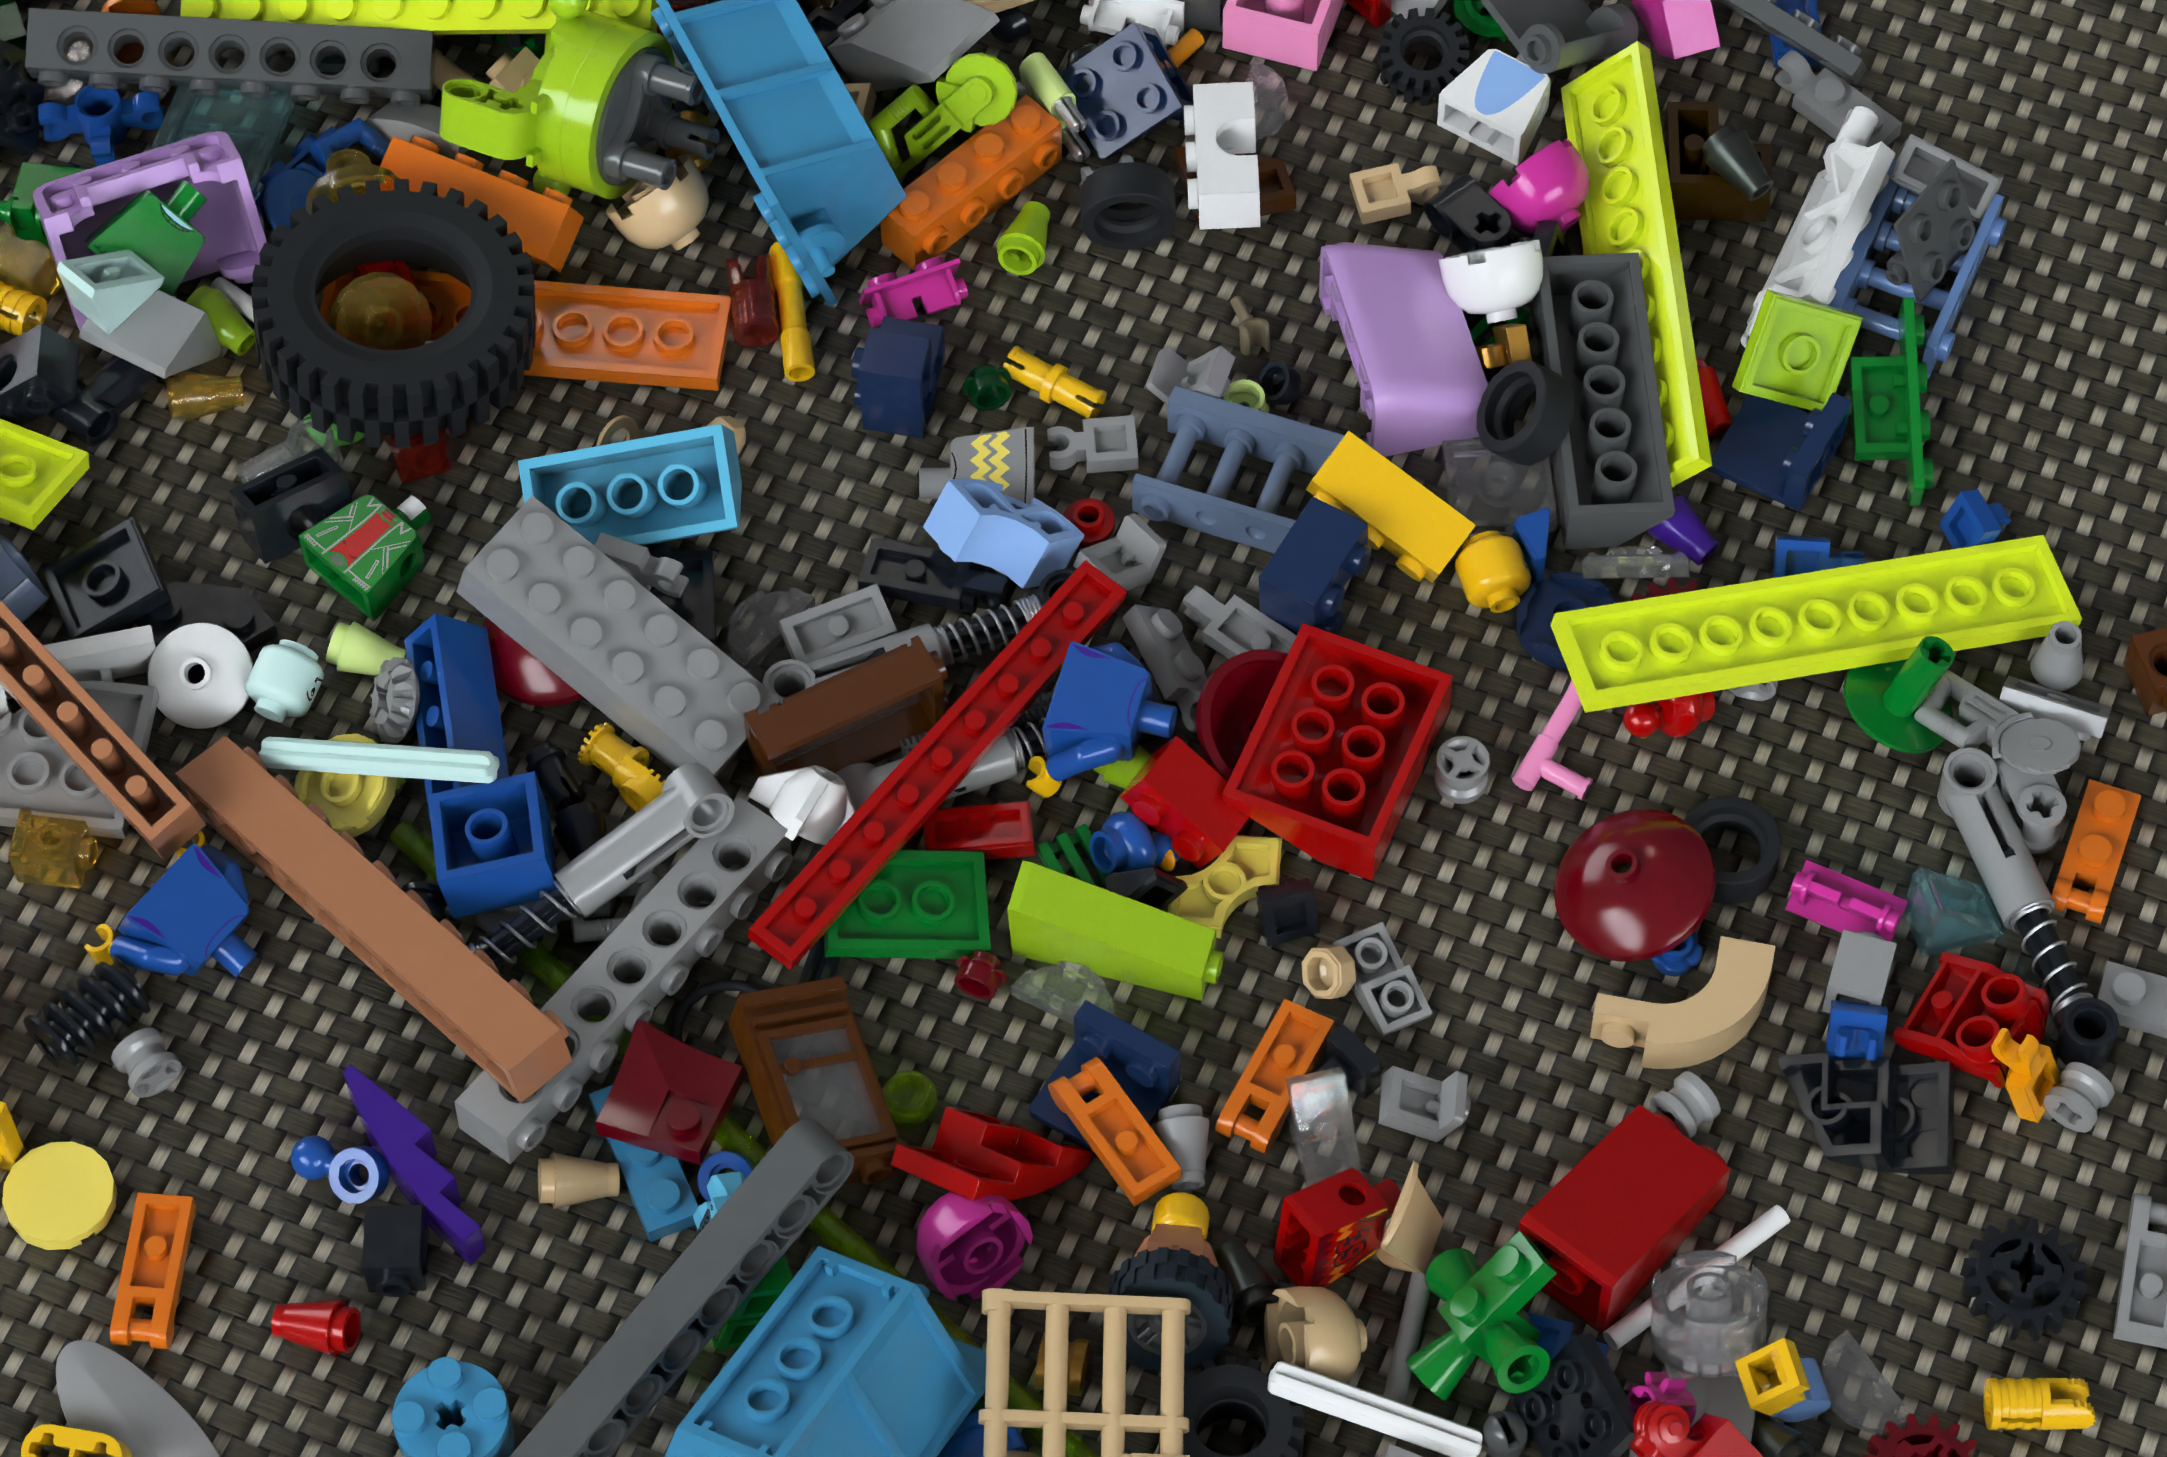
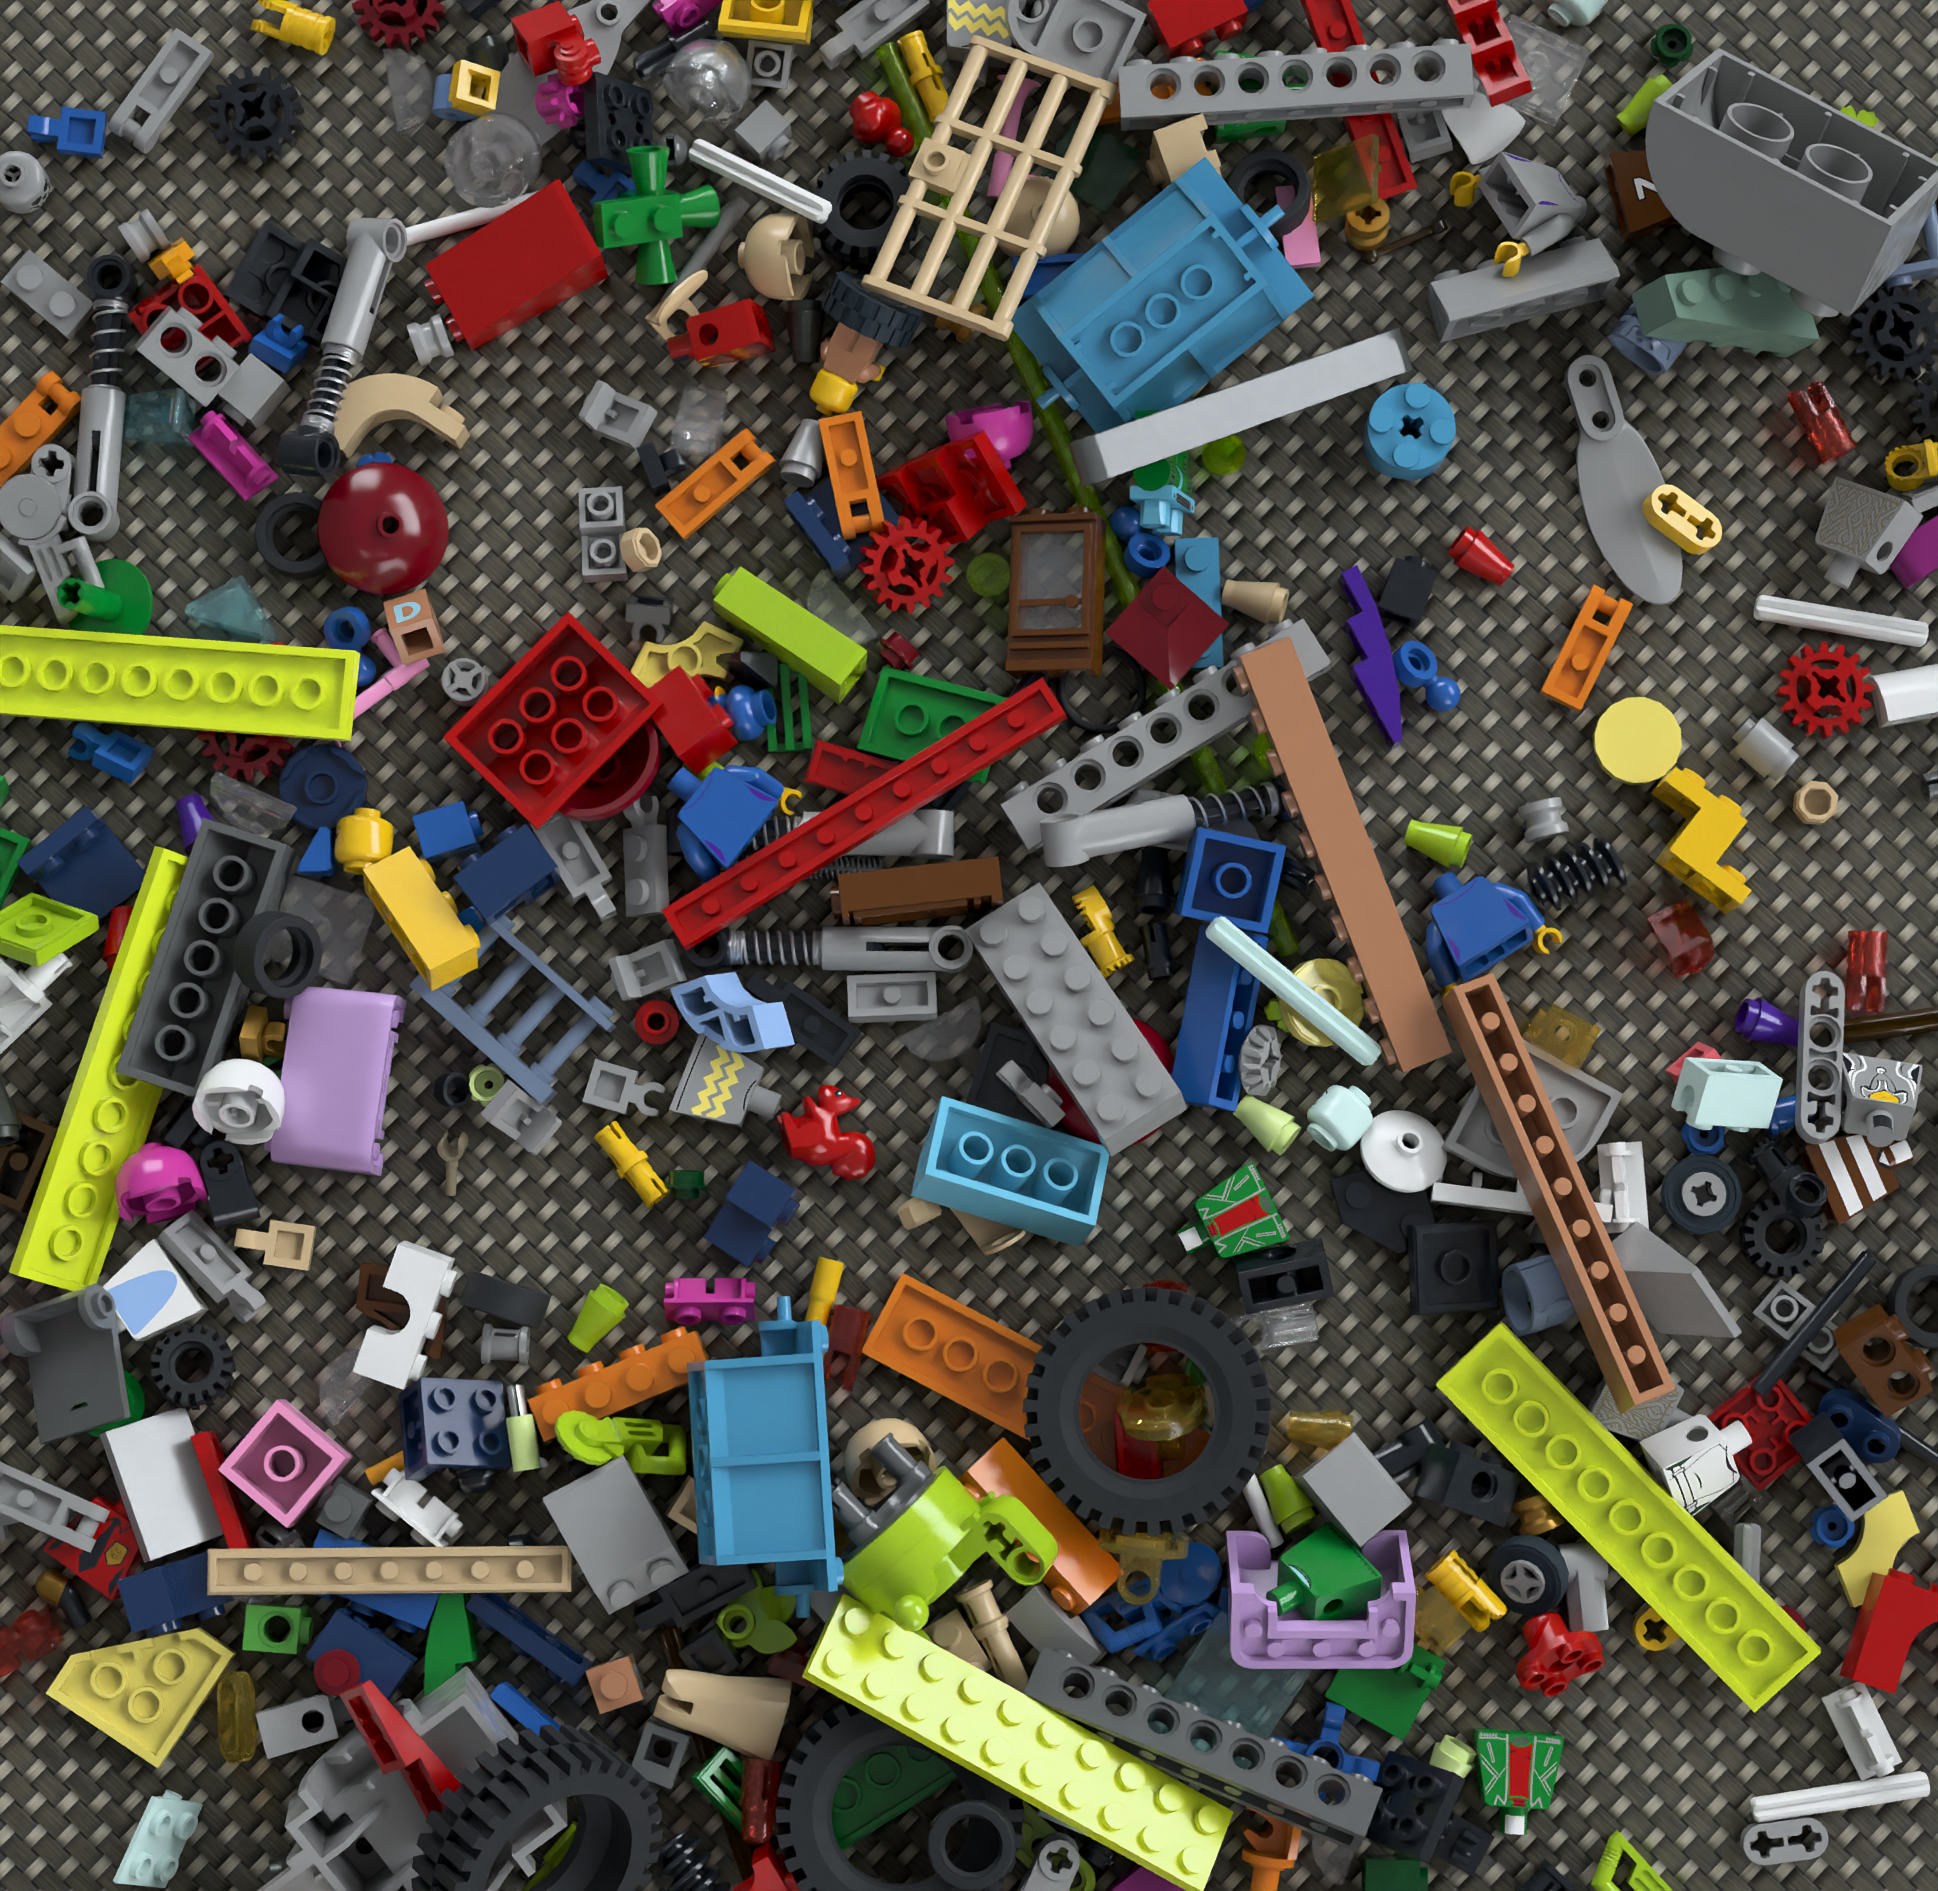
camera: 160 degrees left, 25 degrees up
light aqua slope [56,249,165,335] -> none
white piece [748,765,856,845] -> none
none -> light grey brick [134,305,240,407]
none -> light grey plate [156,1209,266,1324]
none -> clear light blue slope [185,575,279,643]
none -> piece [278,218,407,477]
none -> blue plate [324,606,376,687]
none -> nougat brick [383,589,445,665]
none -> blue brick [412,801,484,864]
none -> red animal [776,1084,876,1180]
none -> red gear [858,515,955,613]
none -> lime cone [1404,819,1473,869]

